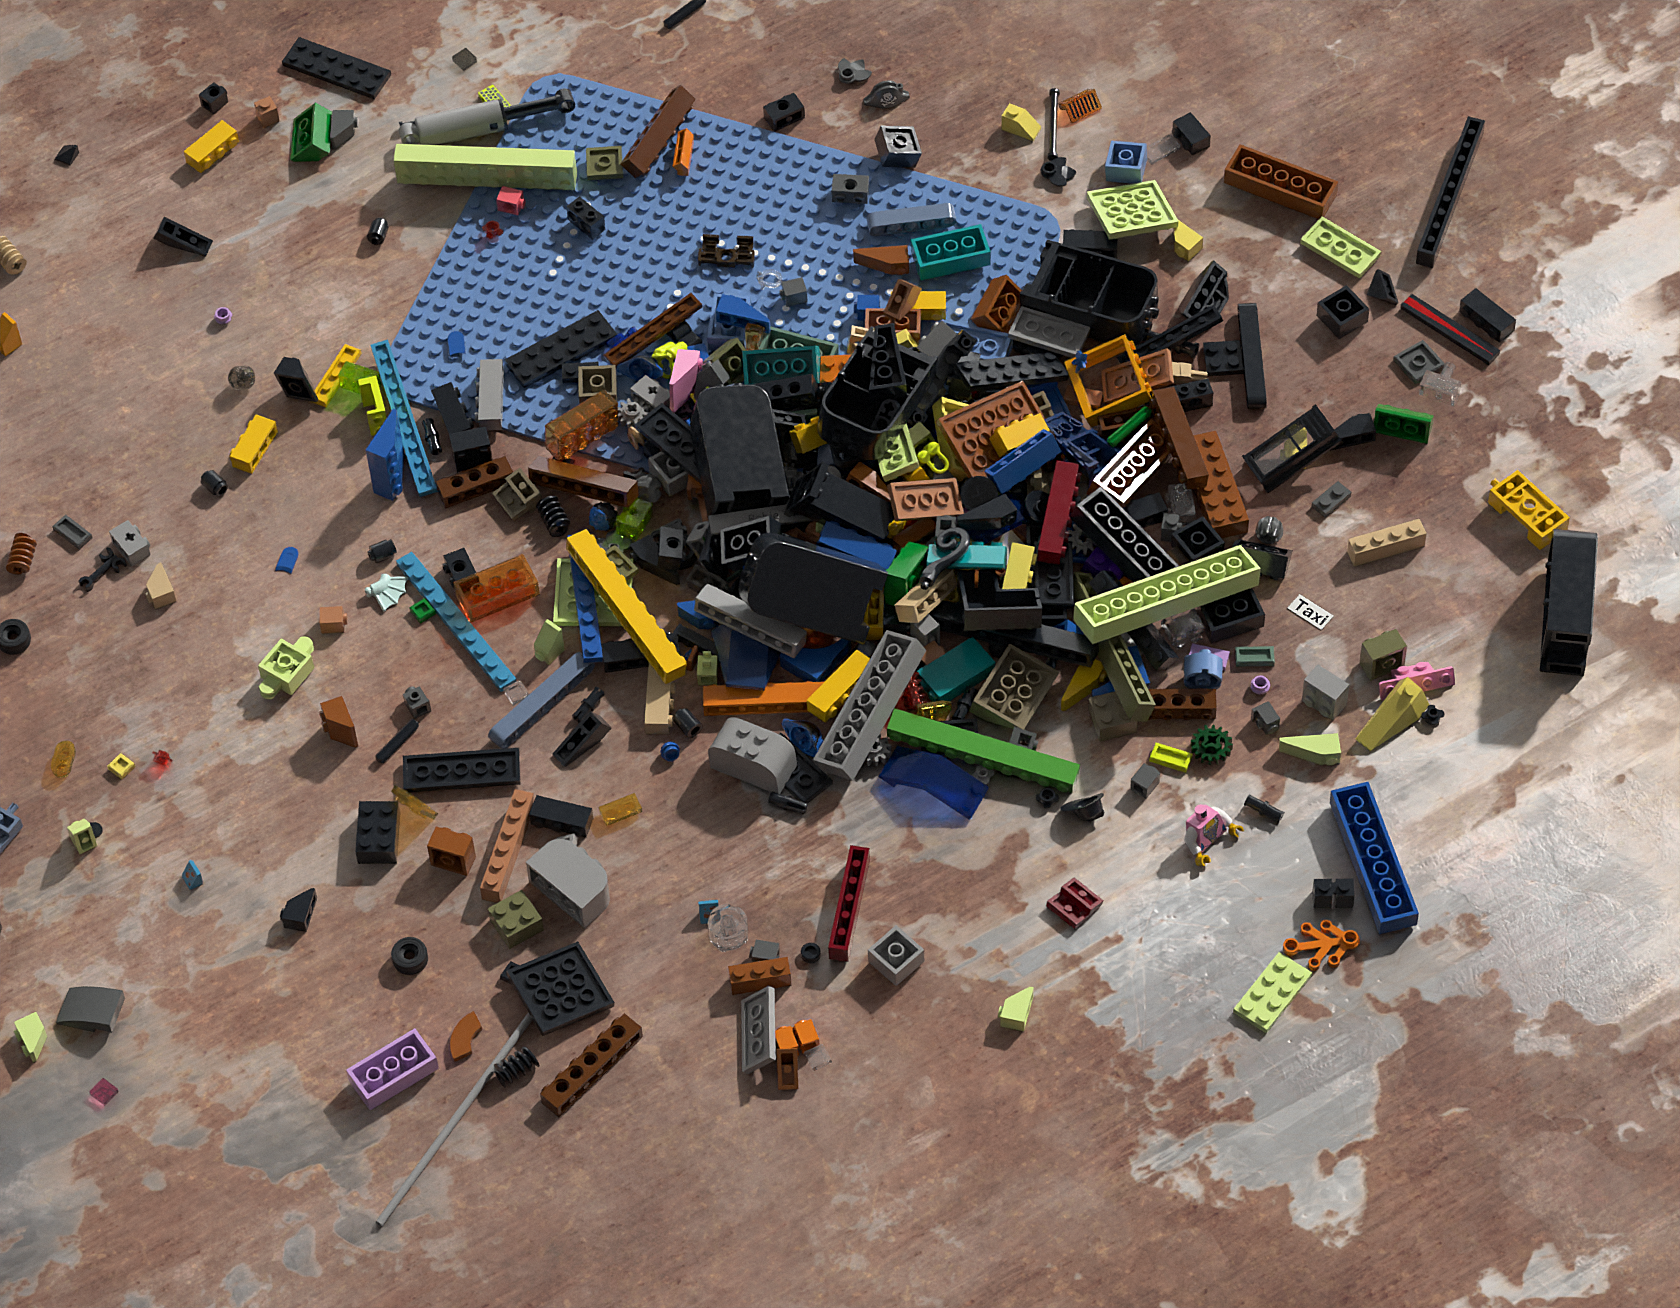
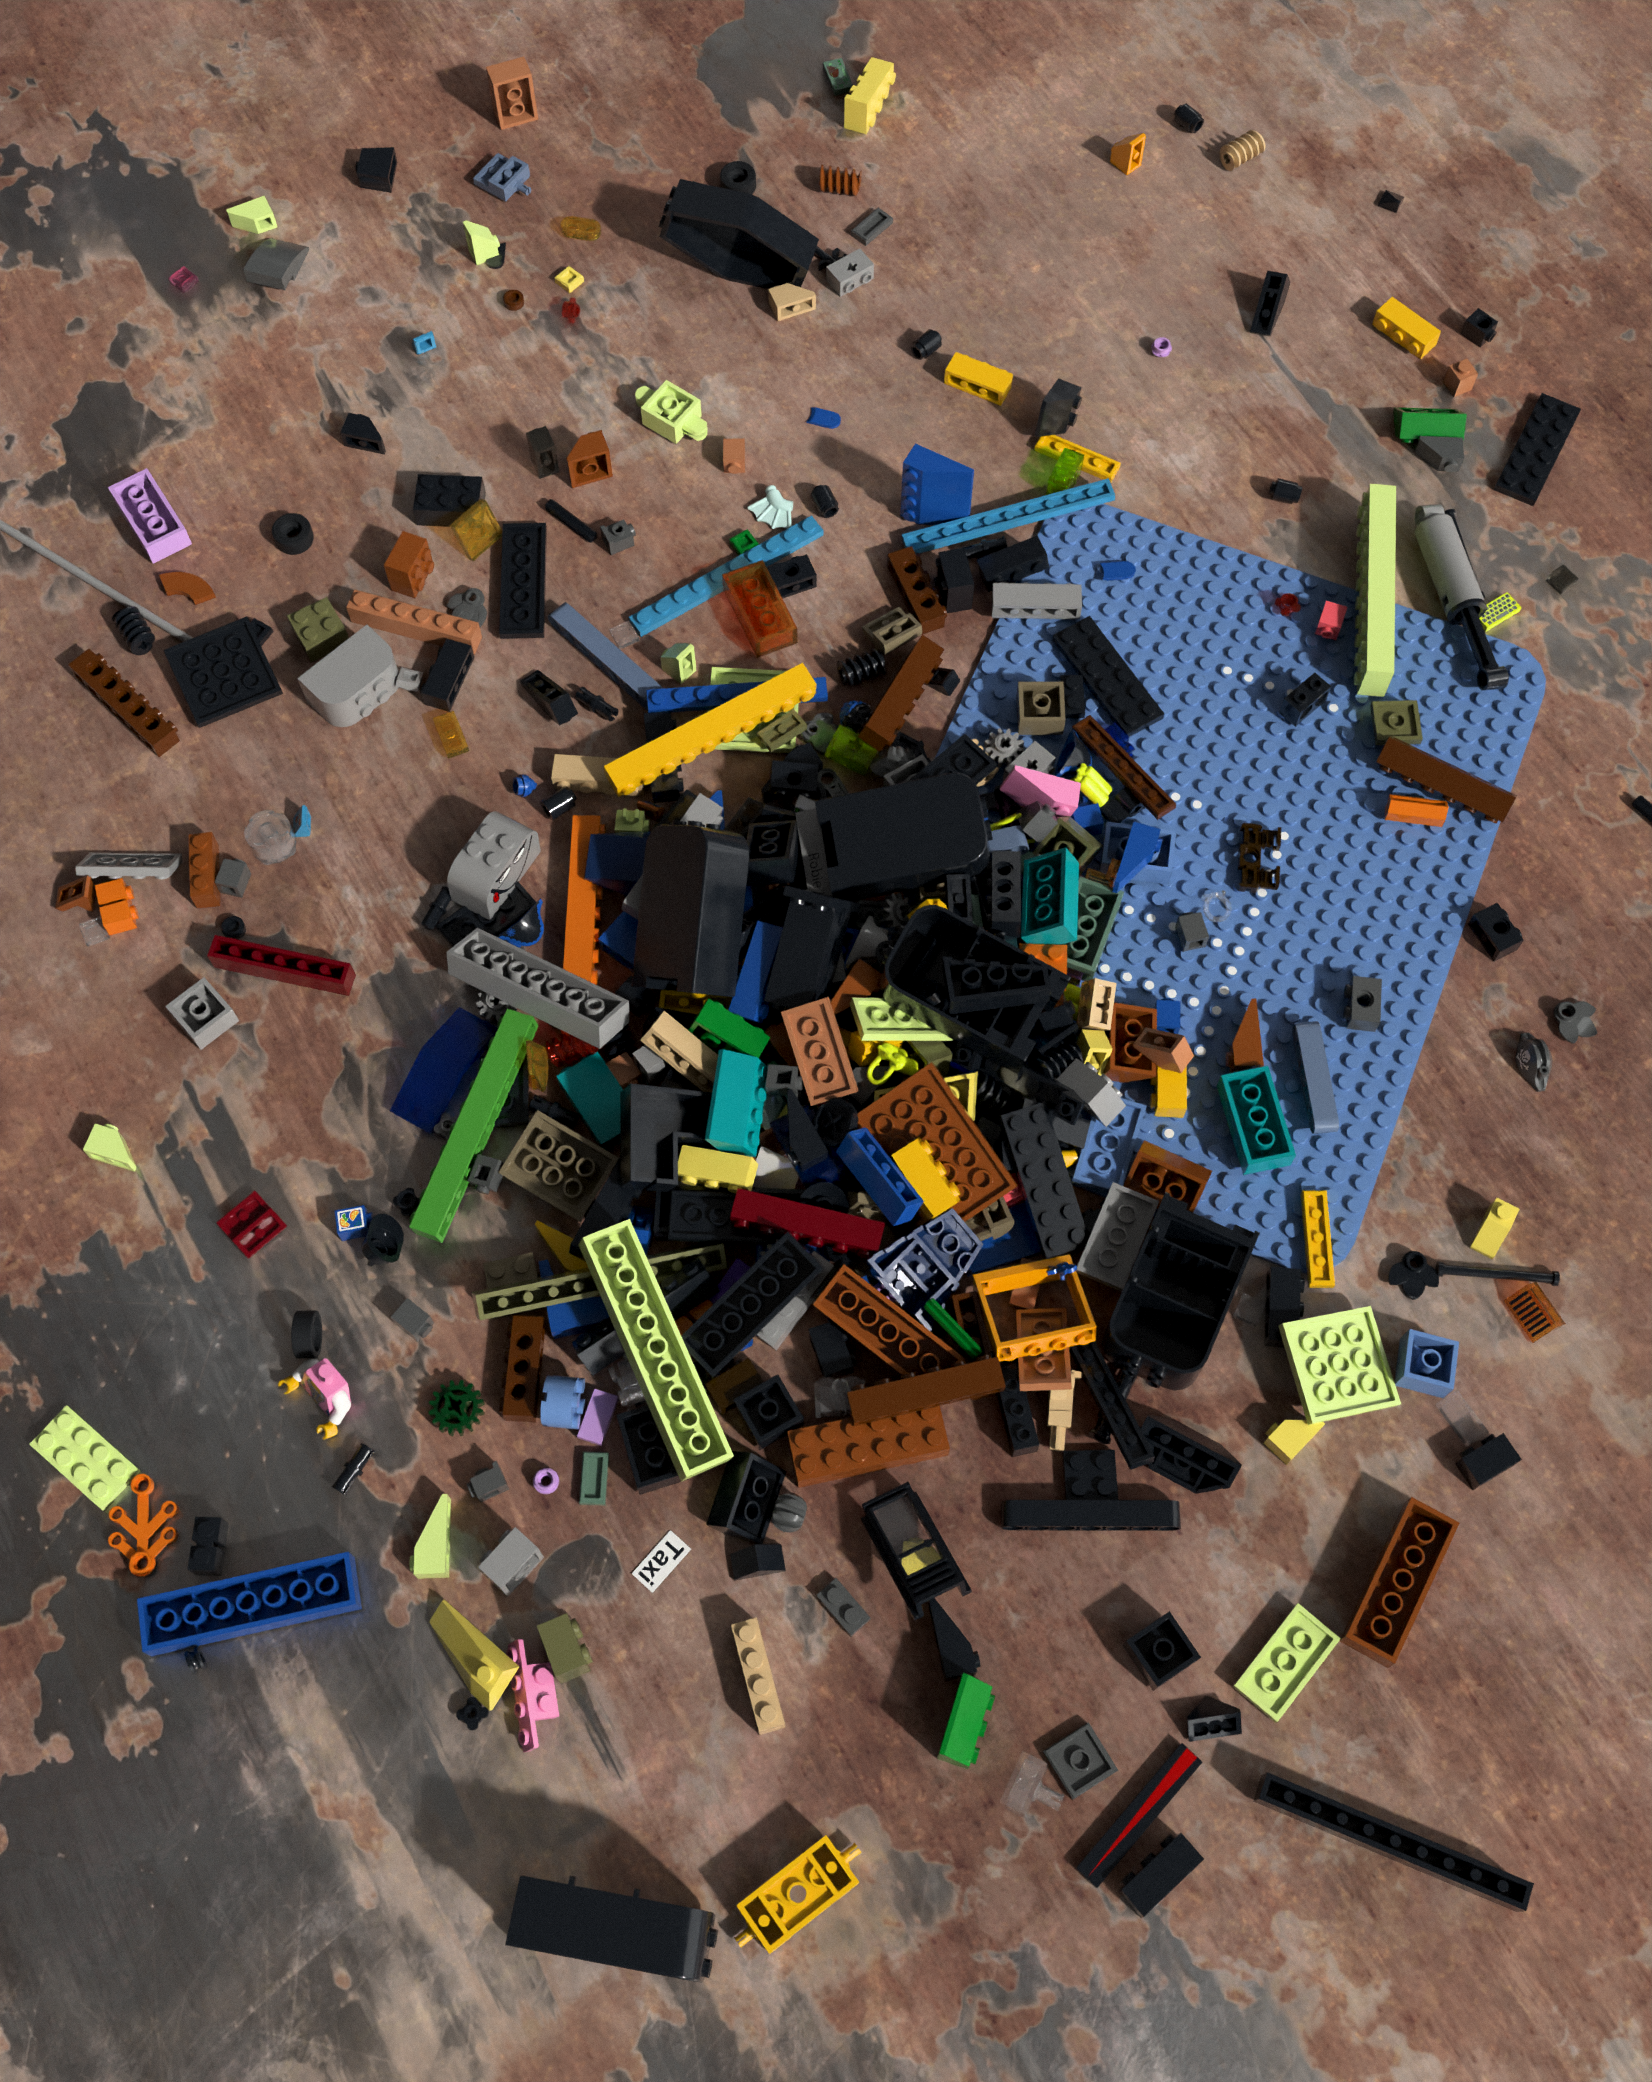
camera: 90 degrees right, 10 degrees up
clear smoke head [228,365,256,390] -> none
neon yellow panel [358,376,387,436] -> none
clear orange brick [545,389,618,461] -> none
yellow brick [807,650,870,722] -> none
black container [874,125,922,168] -> none
black plant [919,527,970,590] -> none
neon yellow tile [1149,743,1193,773] -> none
dark grey brick [1161,513,1182,542] -> none
none -> black bush [184,1646,207,1674]
none -> black tyre [291,1310,322,1359]
none -> blue brick [335,1205,373,1241]
none -> dark grey plate [446,588,487,627]
none -> reddish brown tile [503,290,524,311]
none -> clear smoke brick [526,426,560,479]
none -> black container [658,179,819,289]
none -> black slope [730,1544,786,1581]
none -> yellow tile [1300,1190,1335,1288]

